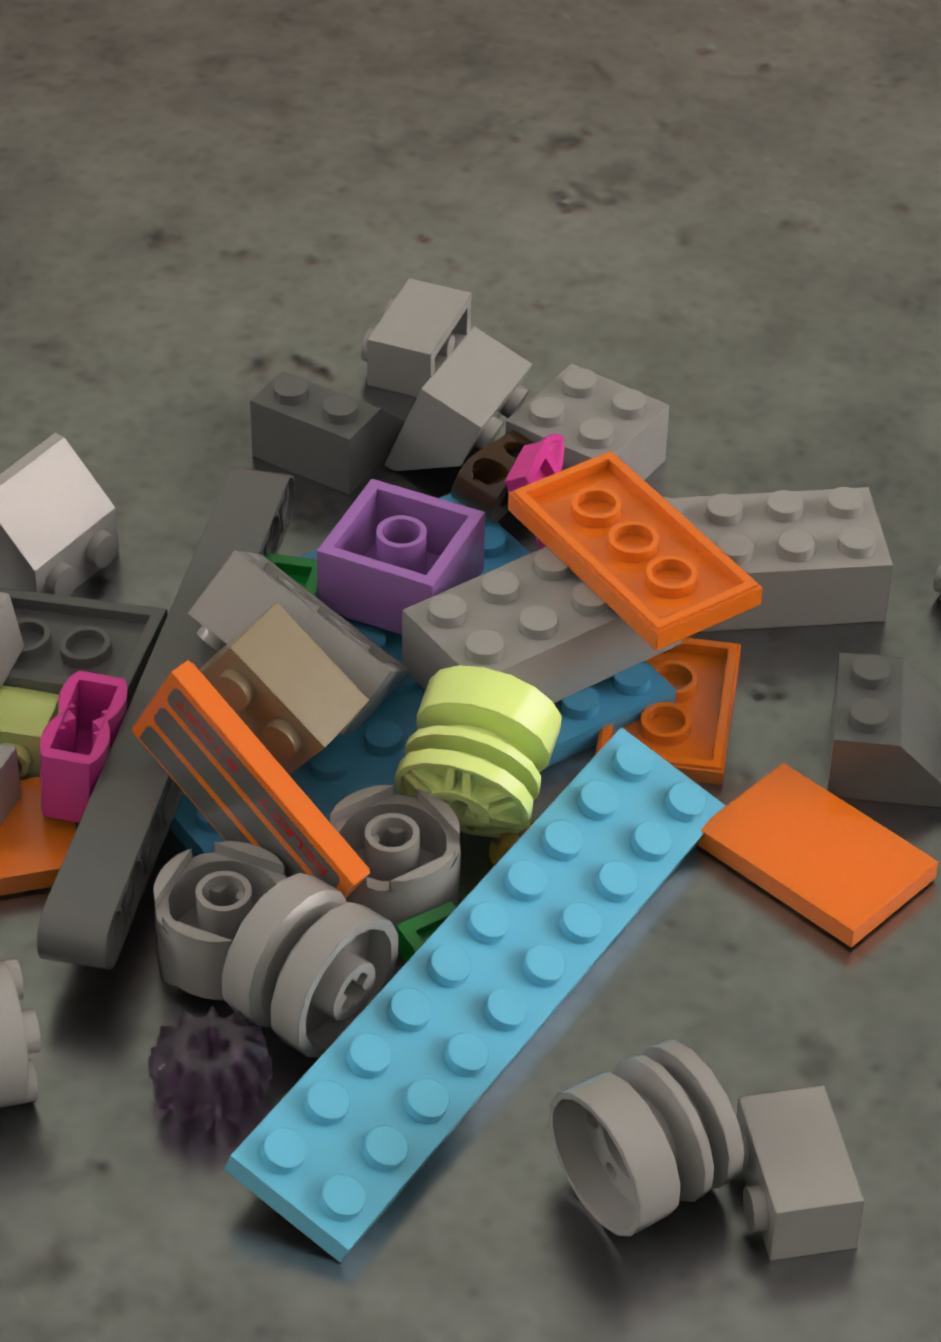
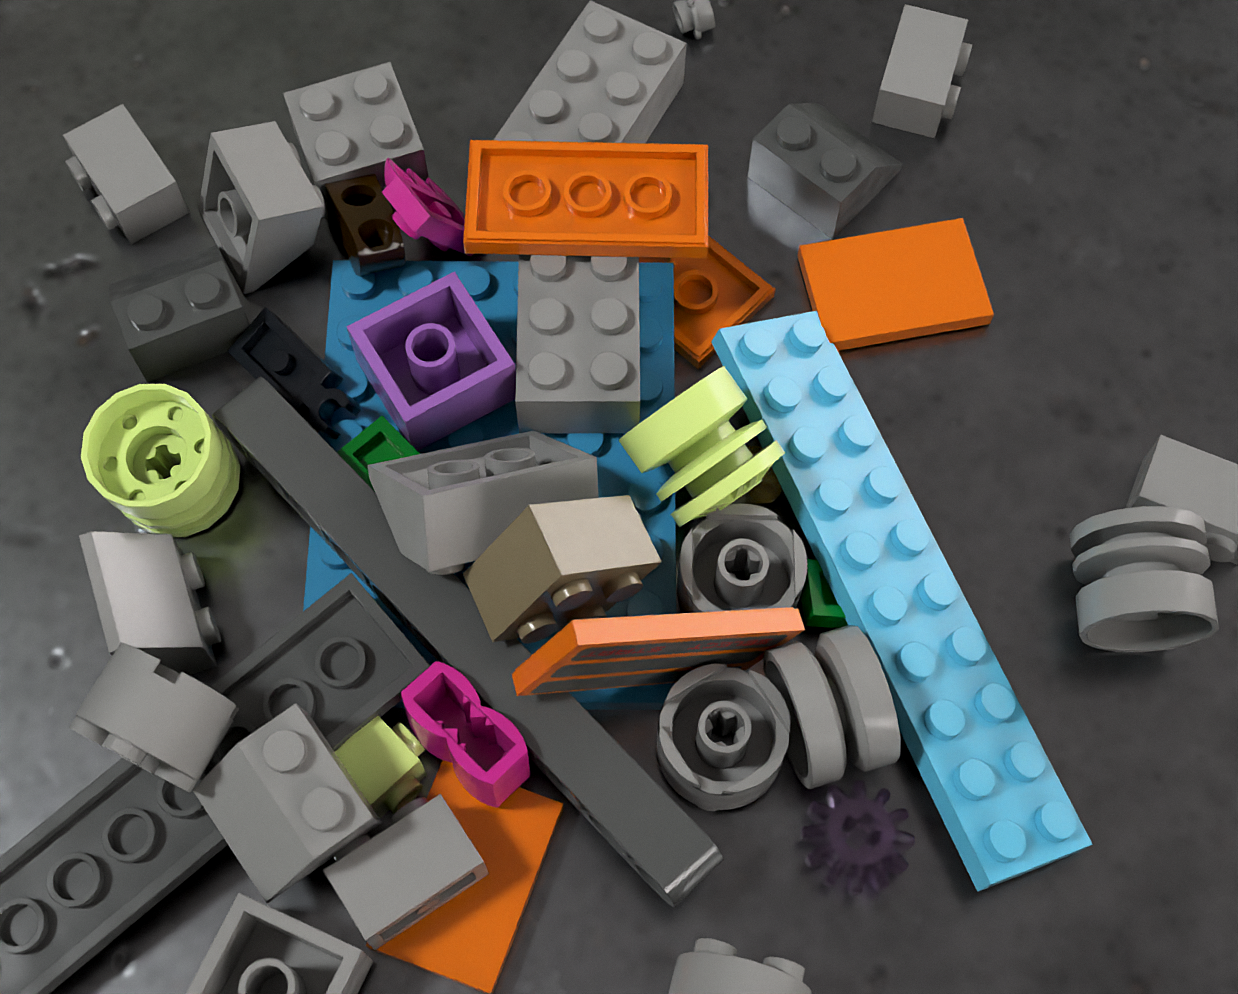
camera: 55 degrees left, 25 degrees up
none -> yellowish green wheel [81,384,241,537]
none -> black plate [228,307,361,440]

